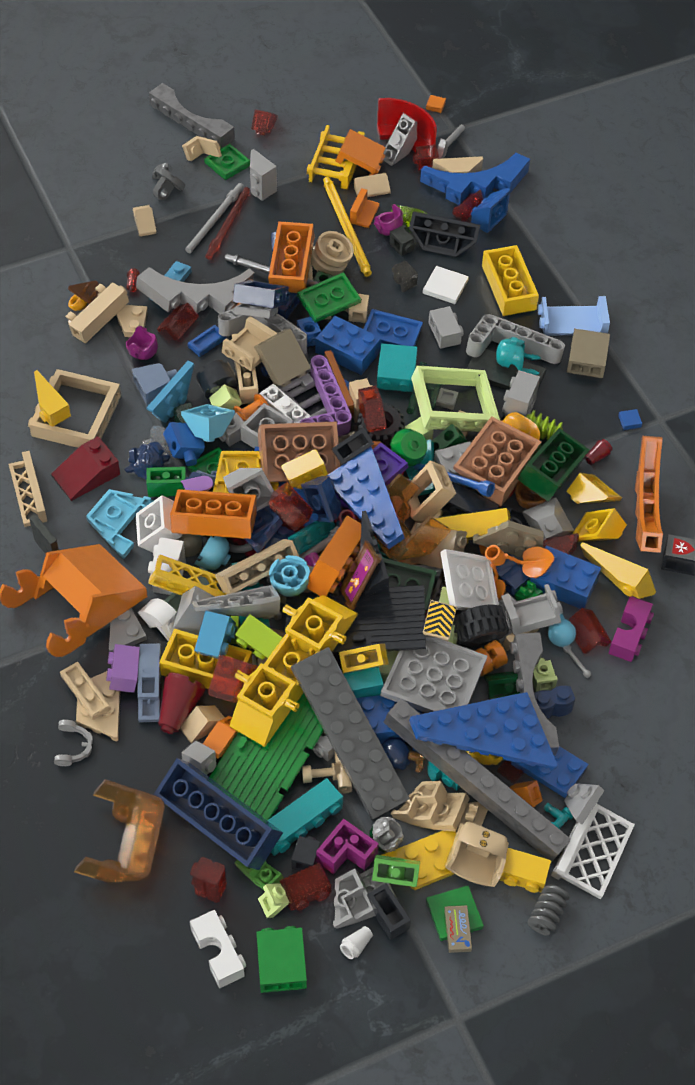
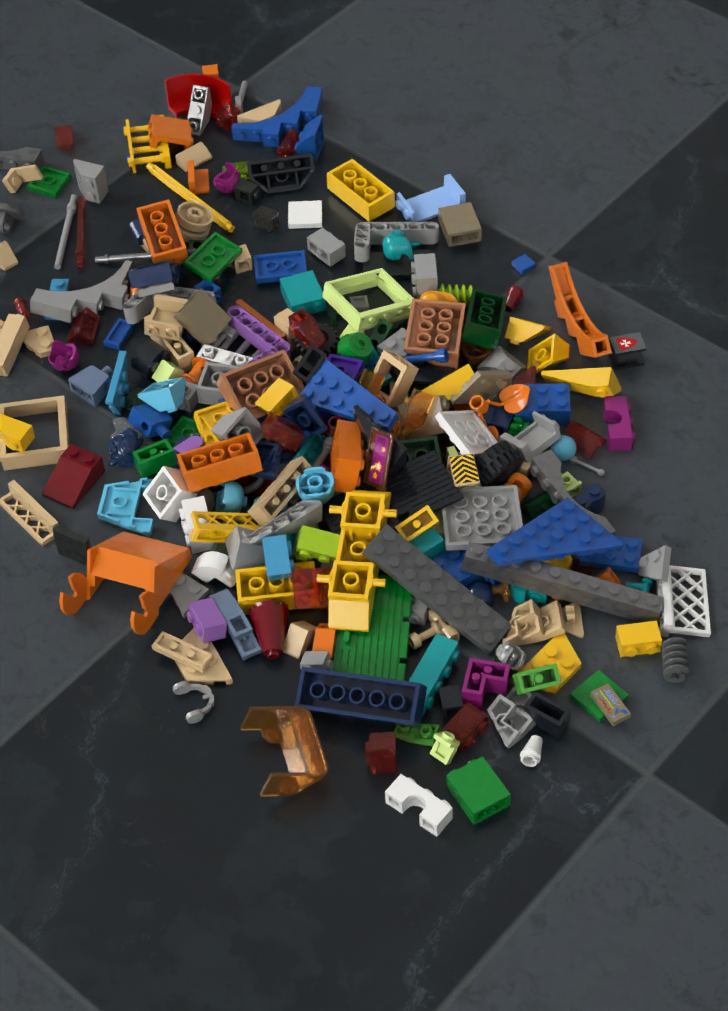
camera: 20 degrees left, 5 degrees down
blue brick [315,316,381,375] -> none
tan piece [445,822,509,887] -> none

